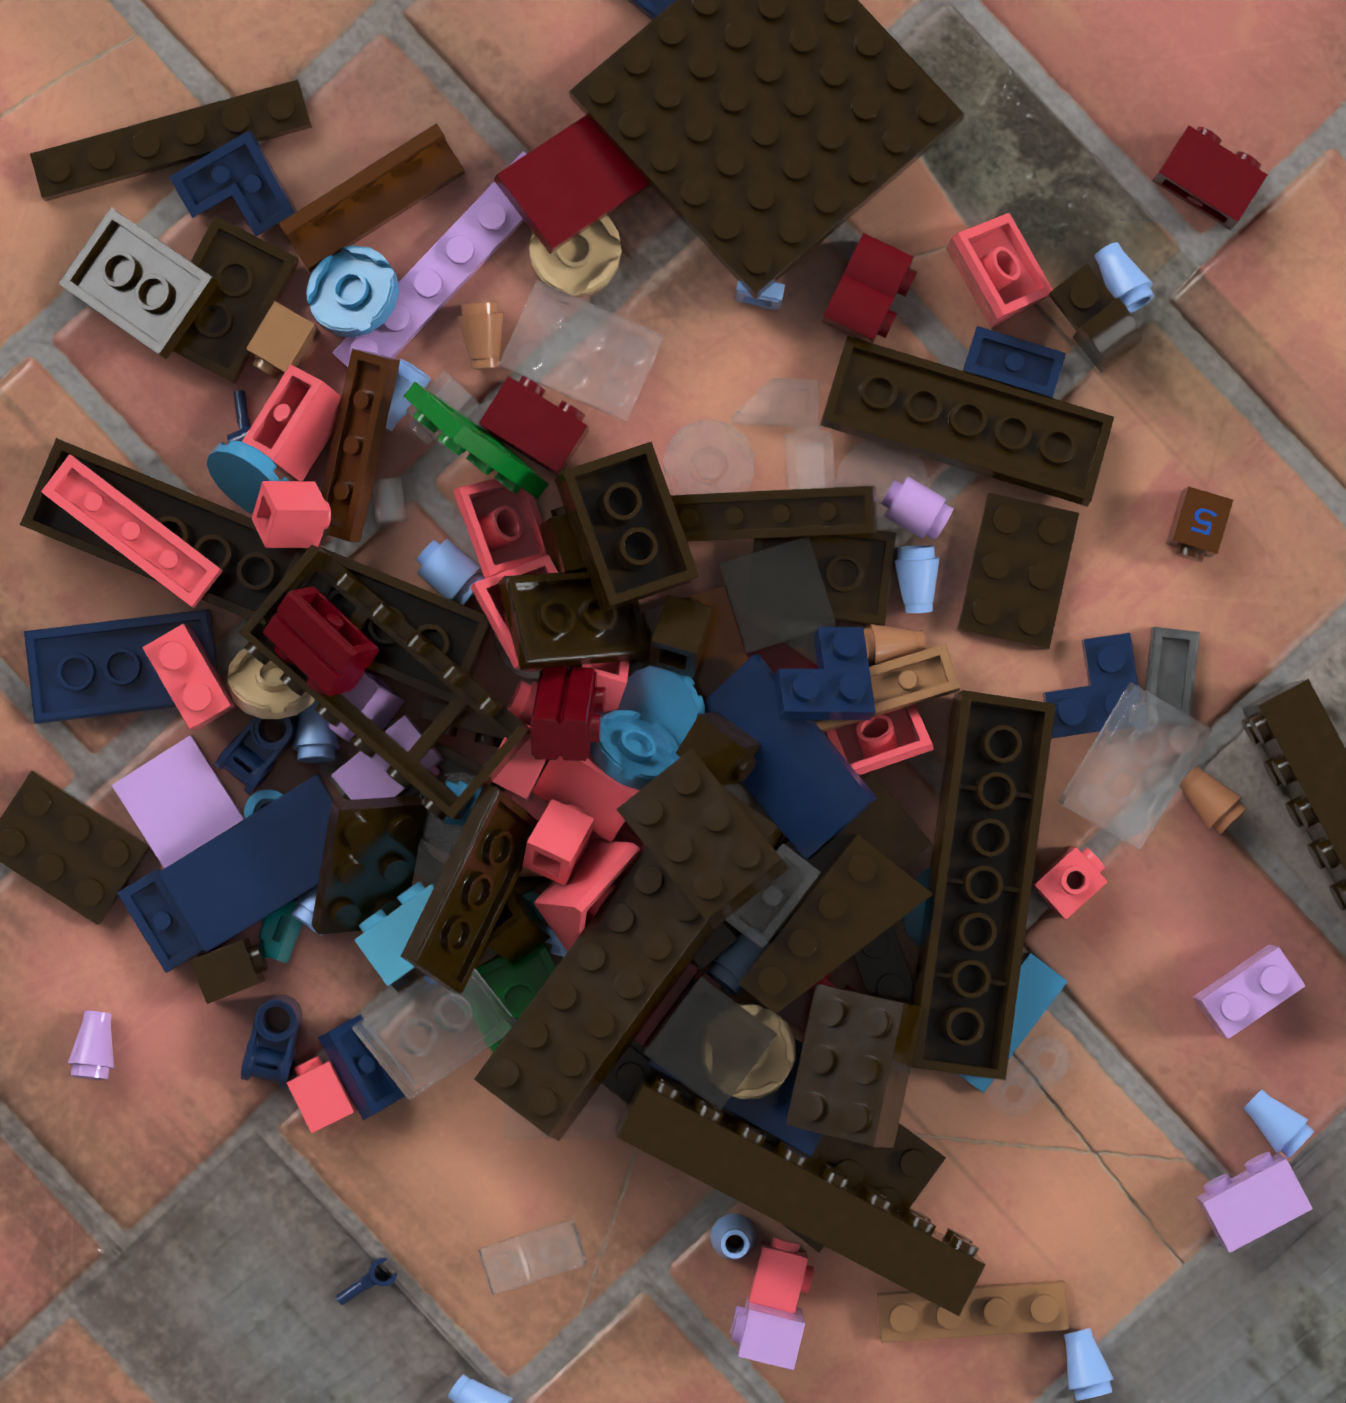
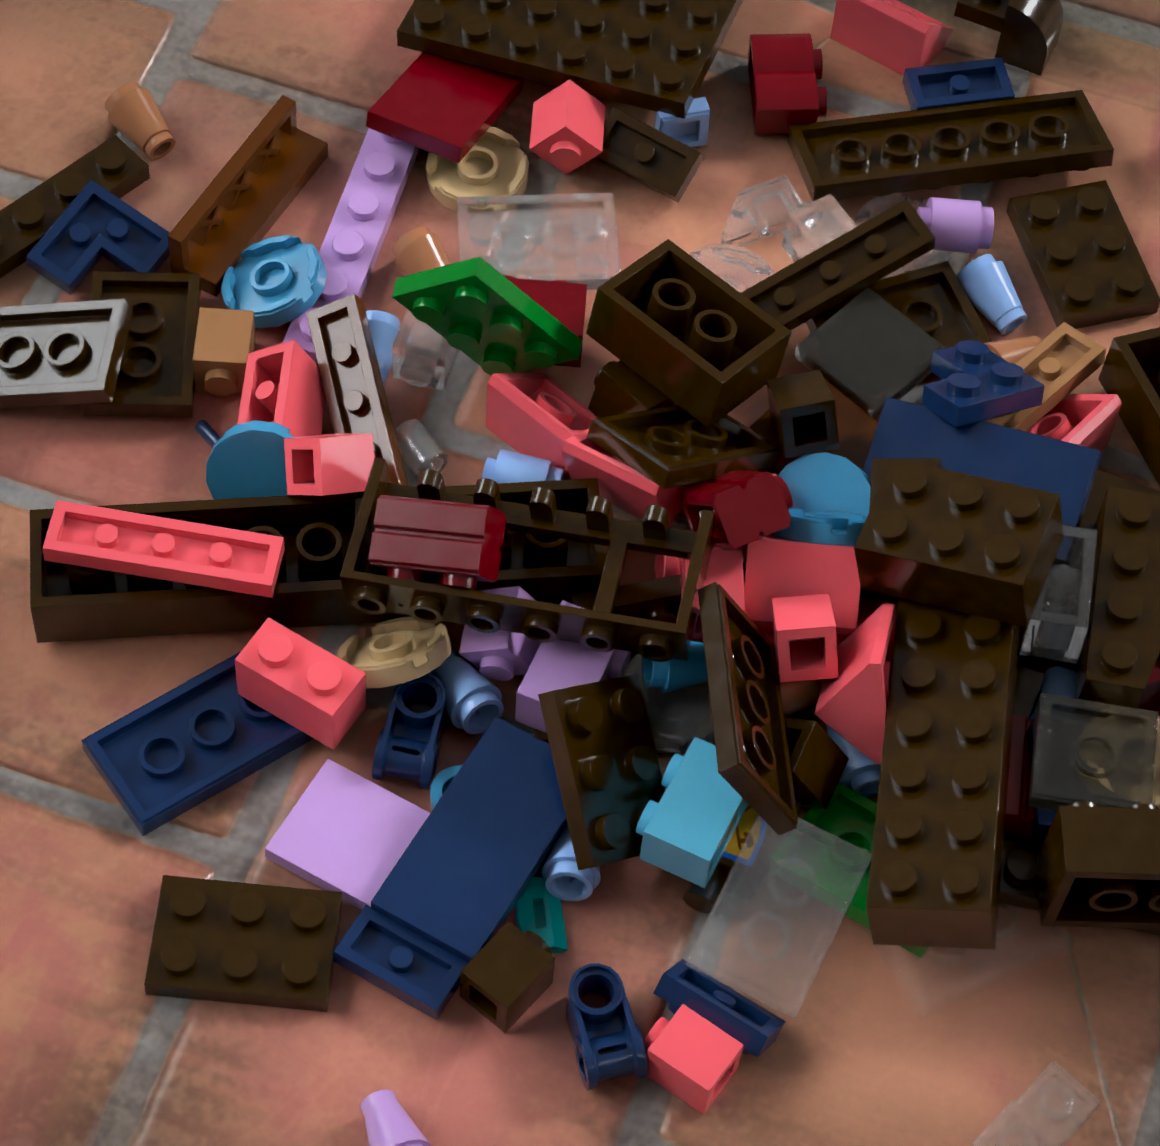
camera: 35 degrees left, 30 degrees down
none -> nougat cone [105,82,176,160]
none -> coral brick [529,80,606,175]
none -> dark brown plate [594,107,704,203]

